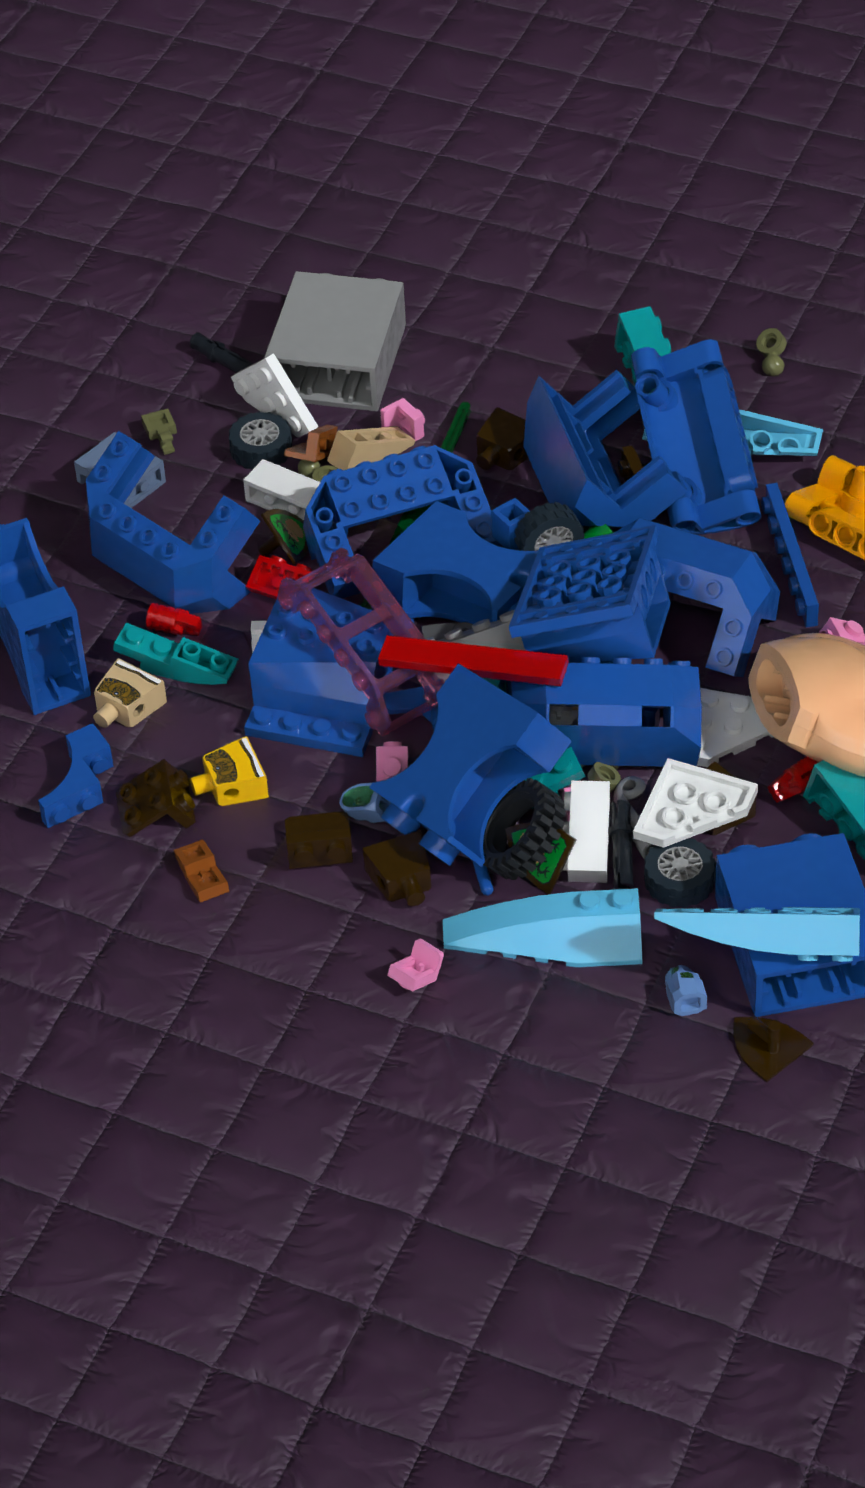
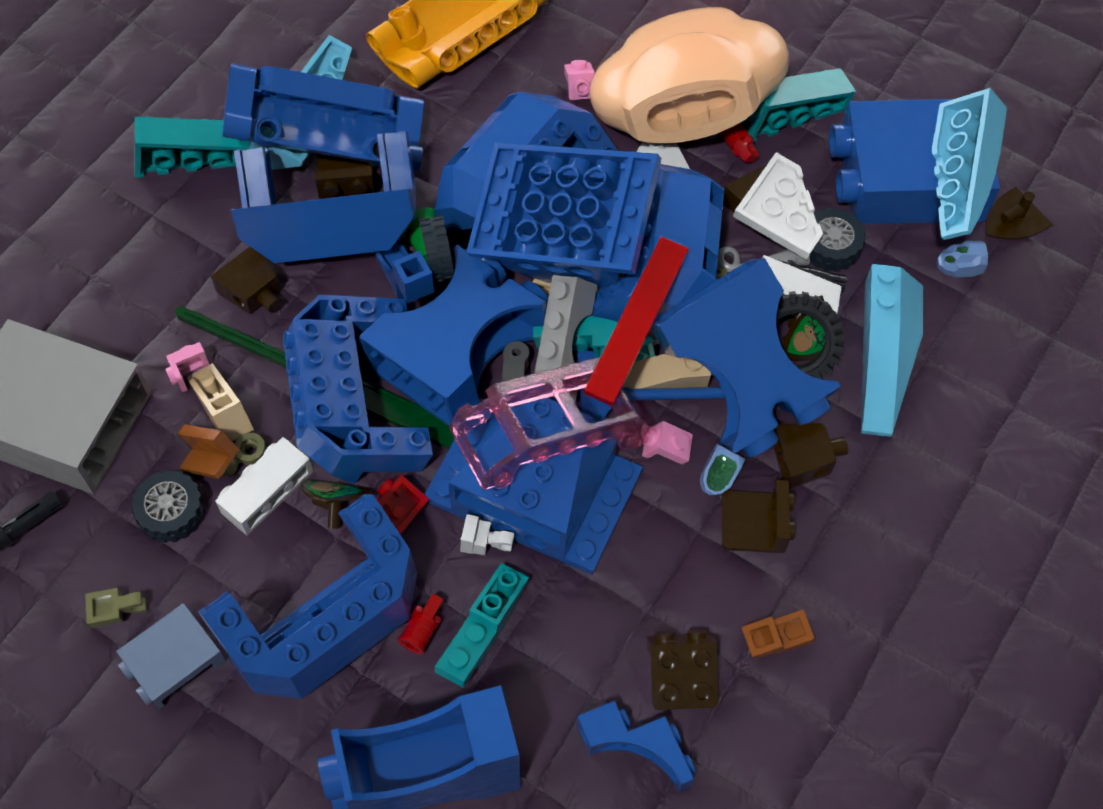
camera: 85 degrees left, 15 degrees up
tan torso [93,658,167,728] -> none
yellow torso [190,736,269,806] -> none
white plate [231,353,318,437] -> none
bright pink bracket [387,938,444,992] -> none
olive plate [756,328,787,376] -> none
blue plate [761,483,819,627] -> none

